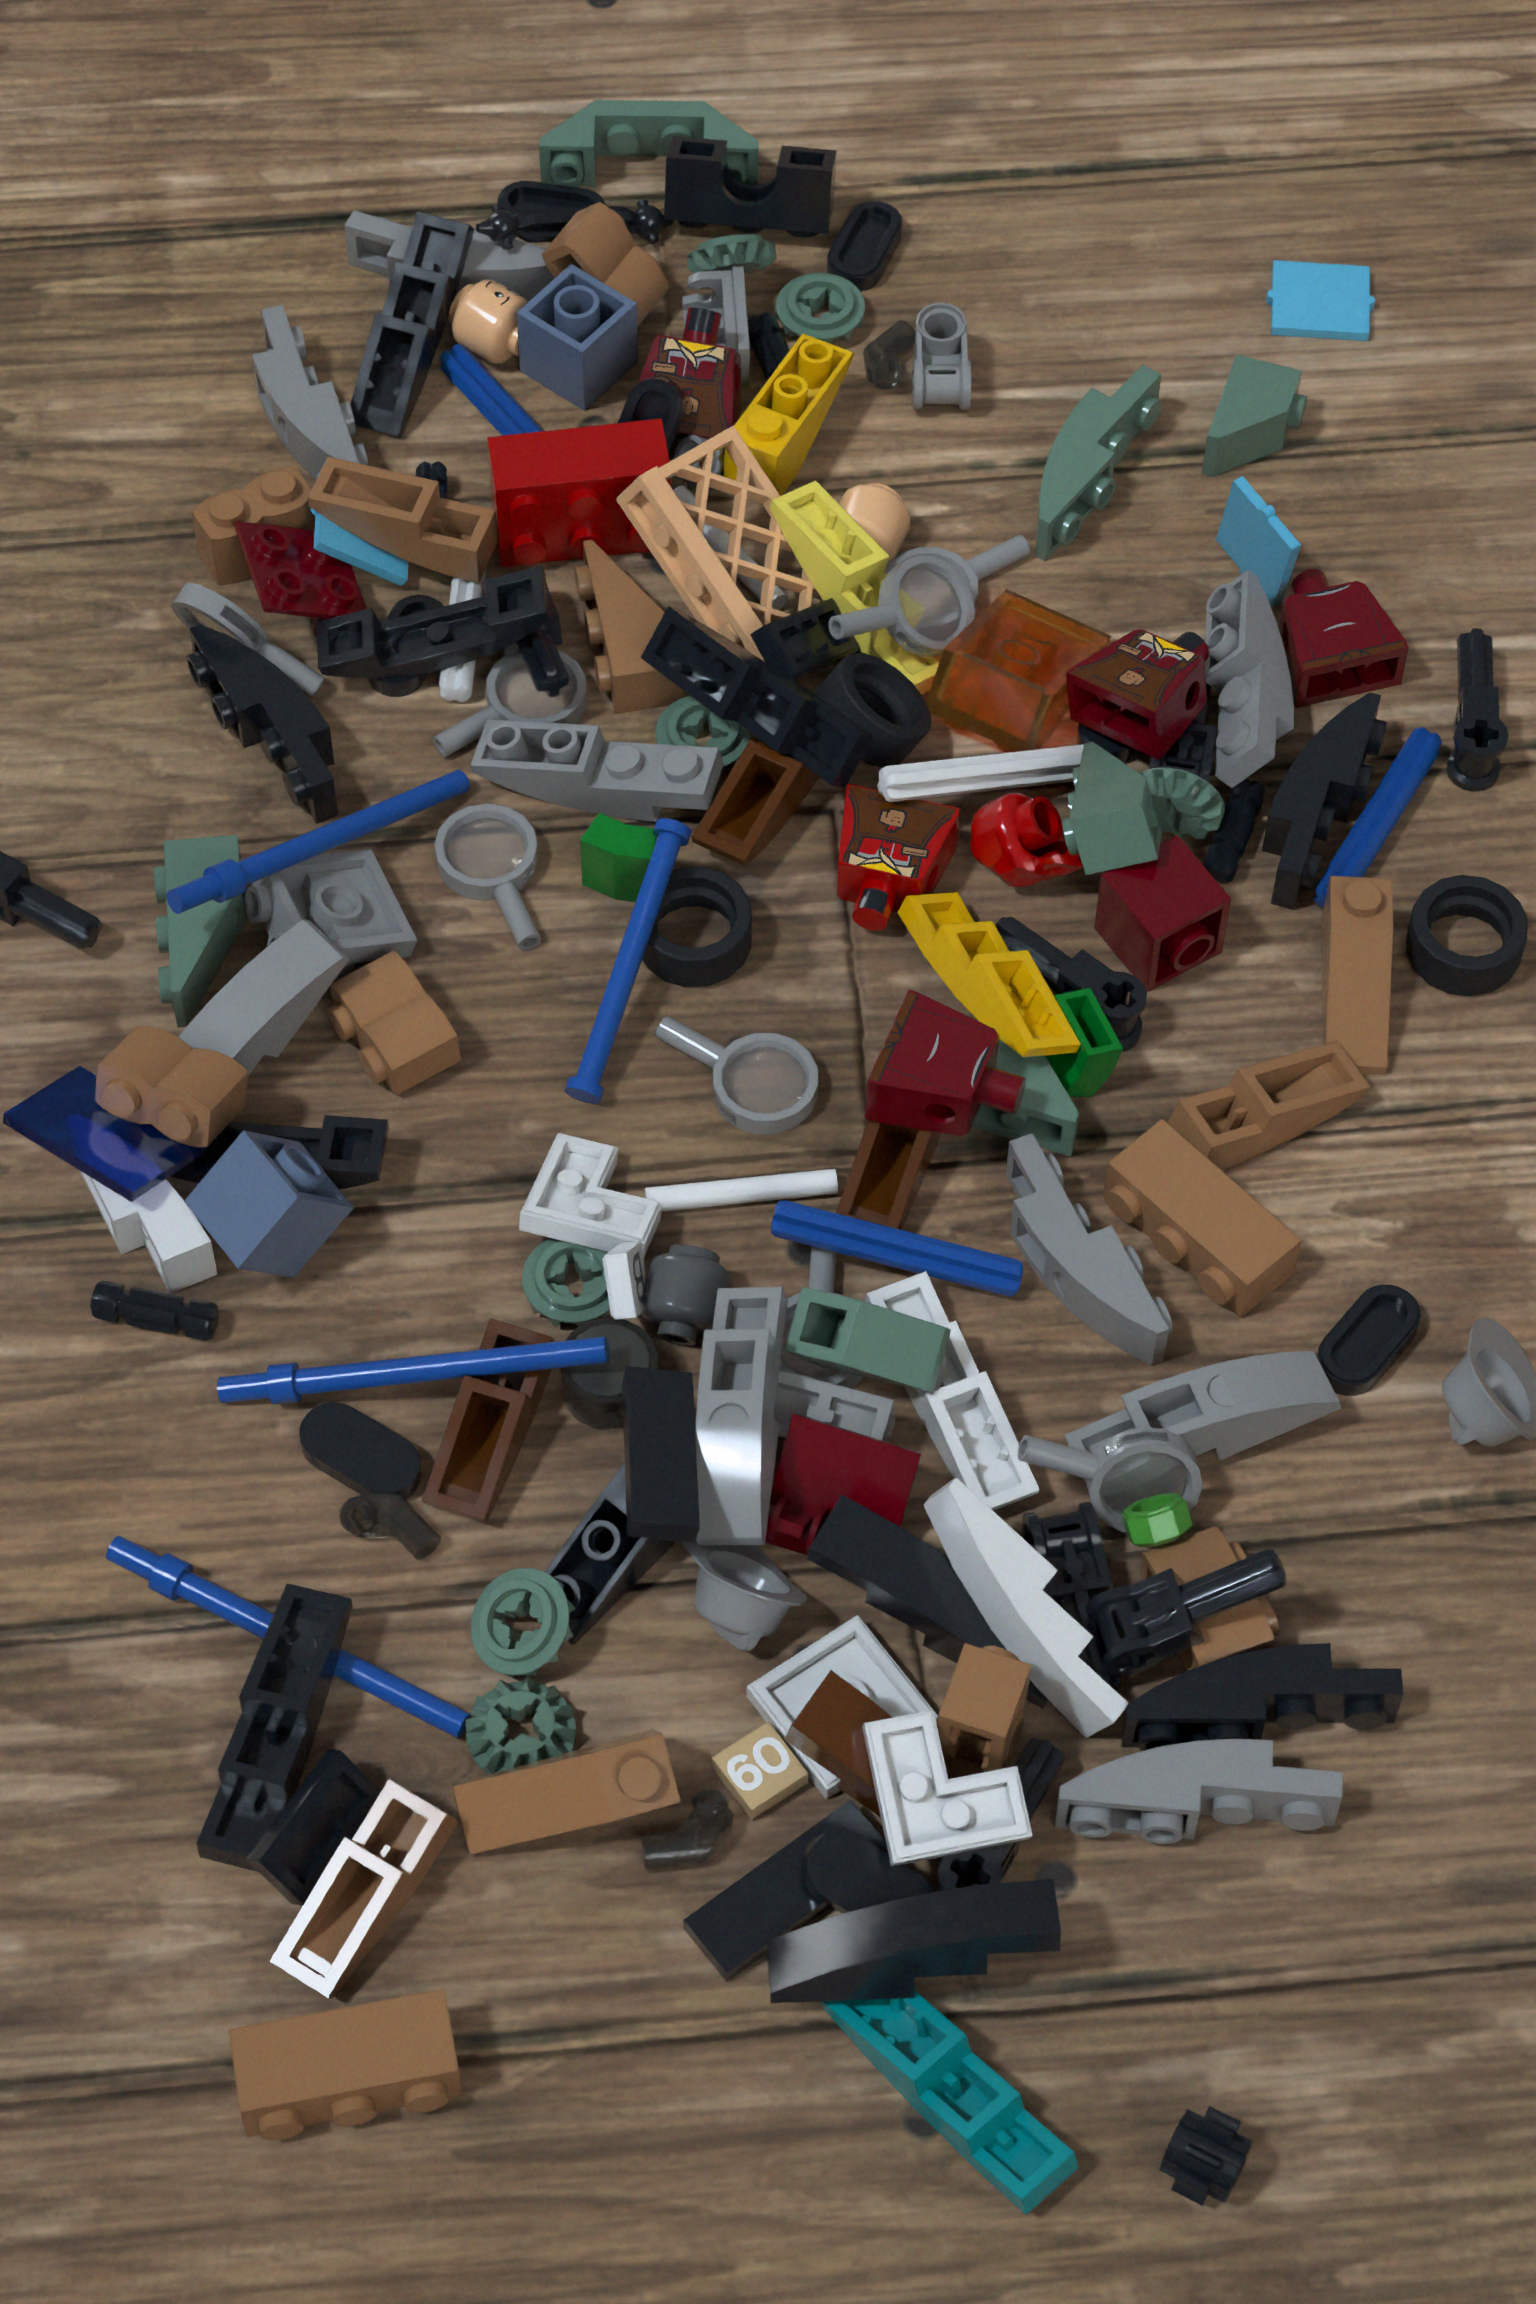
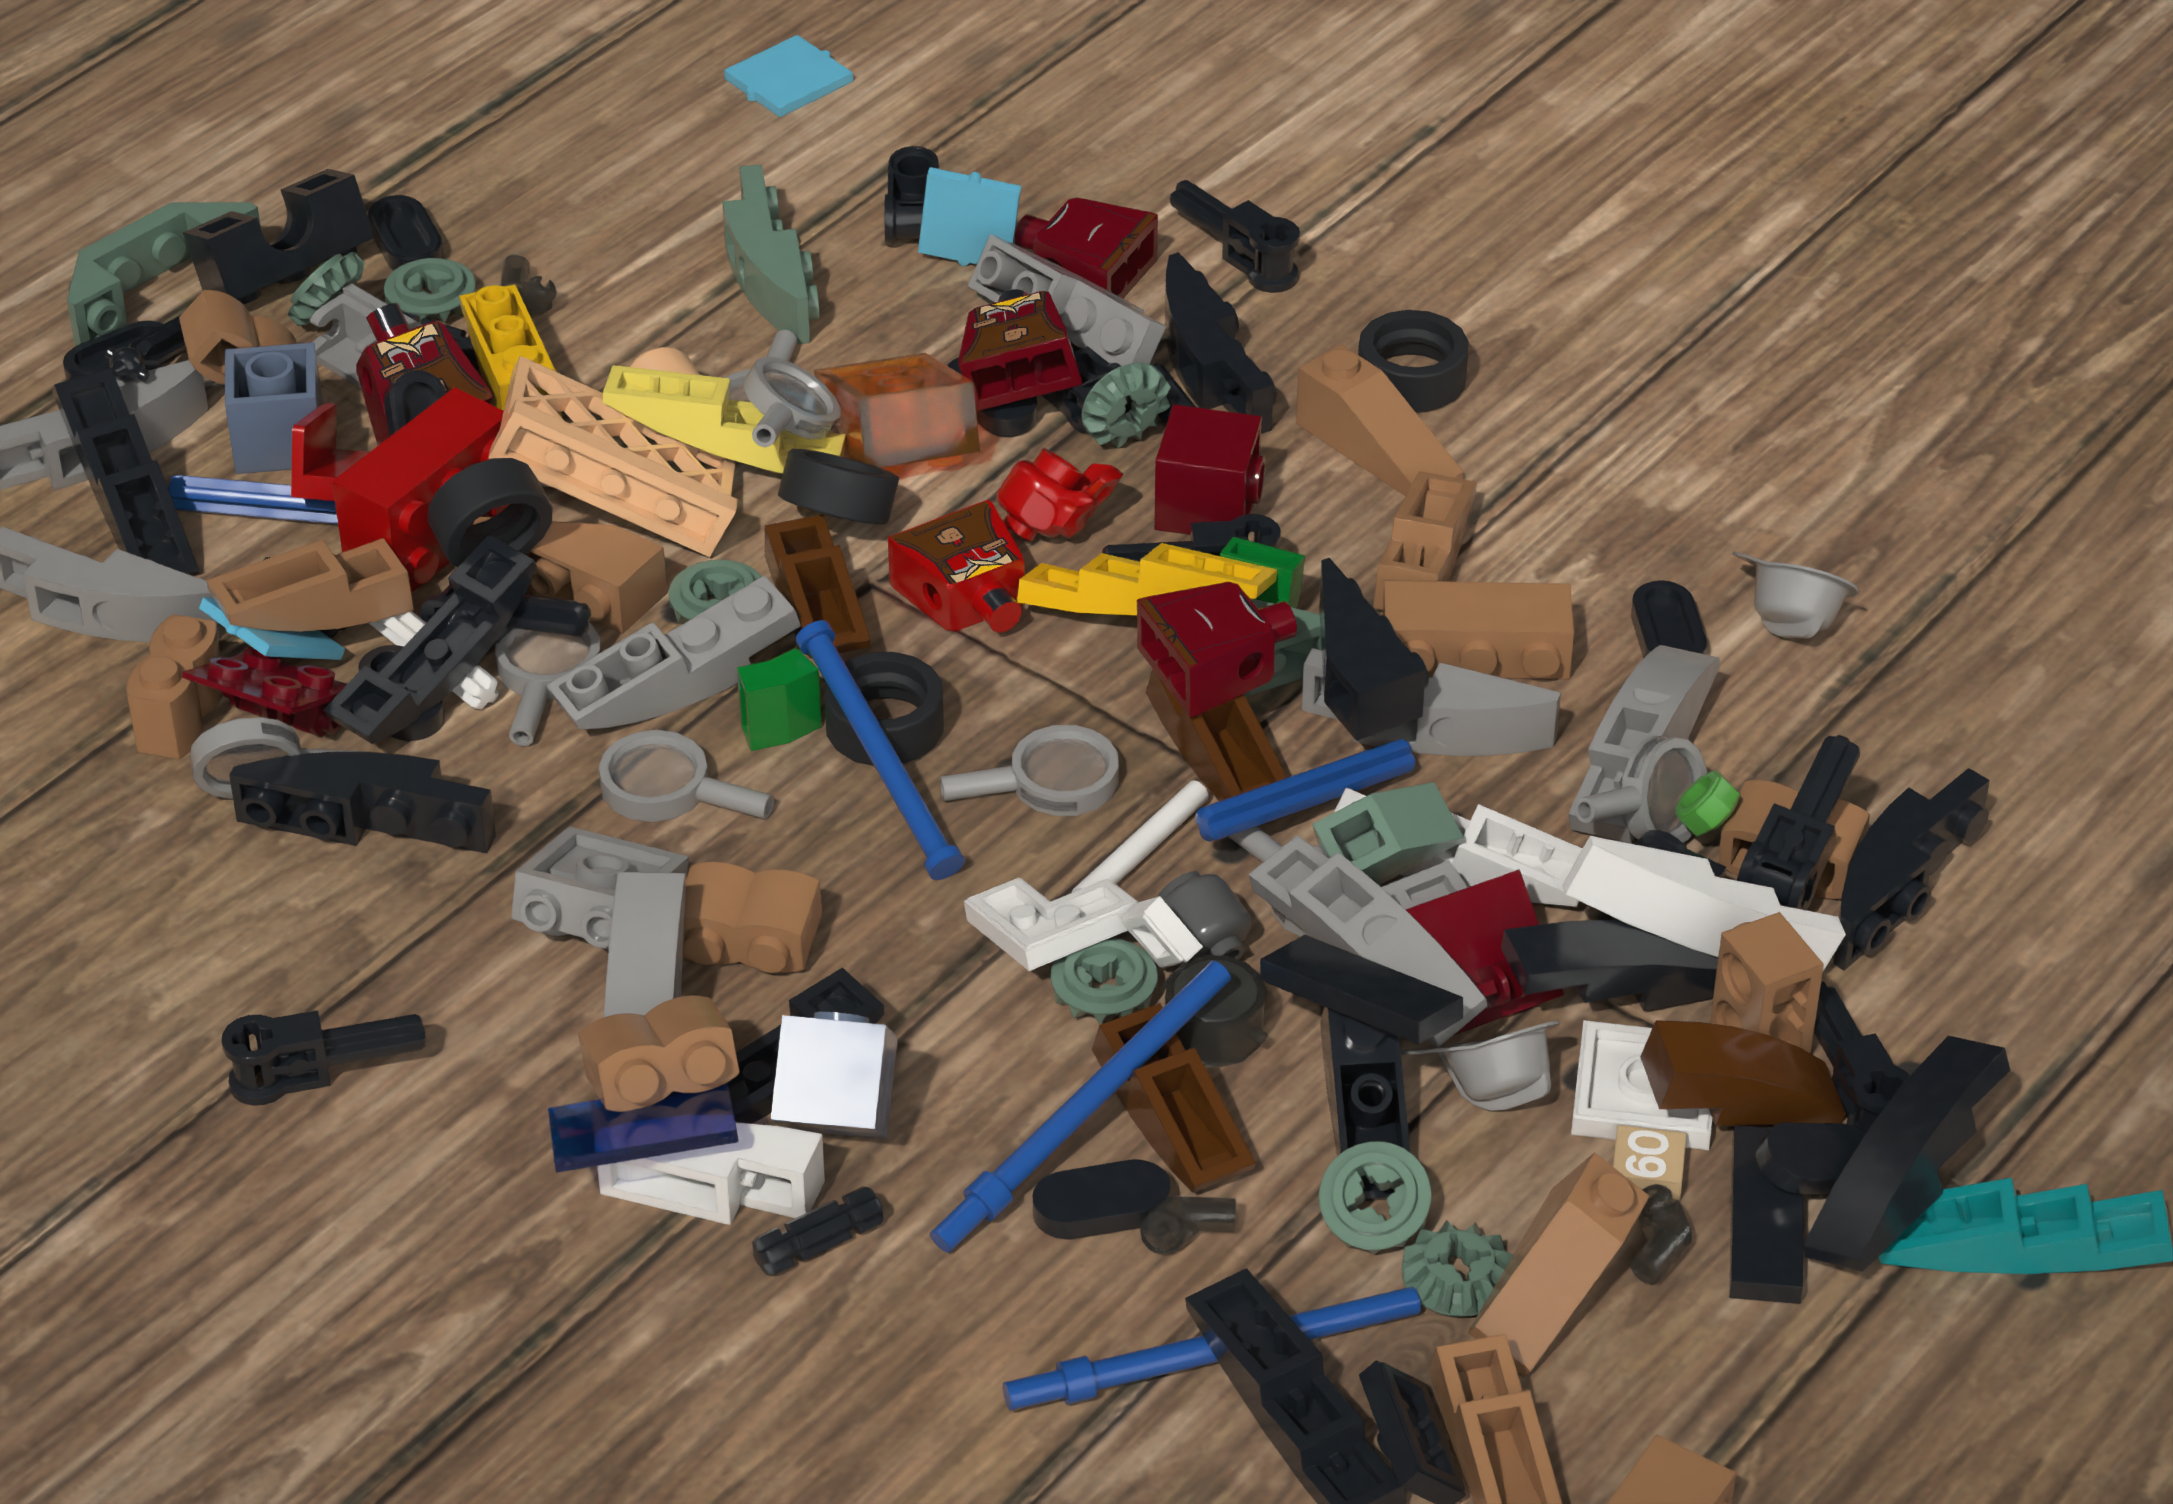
camera: 45 degrees left, 15 degrees down
sand green slope [154,835,246,1028] -> none
blue bar [167,770,469,914] -> none
light nougat head [448,280,528,364] -> none
black slope [641,606,874,788] -> none
black plate [750,598,860,681] -> none
white tile [862,1710,1033,1866] -> none
white axle [877,744,1084,802] -> none
light grey piece [912,302,971,410] -> none
light grey slope [1054,1739,1343,1844] -> none
sand green slope [1063,742,1162,875] -> none
sand green slope [1202,355,1308,477] -> none
blue axle [1313,727,1442,908] -> none
none -> red panel [291,403,369,501]
none -> black tyre [427,458,553,567]
none -> black piece [884,146,939,244]
none -> black slope [1319,557,1429,741]

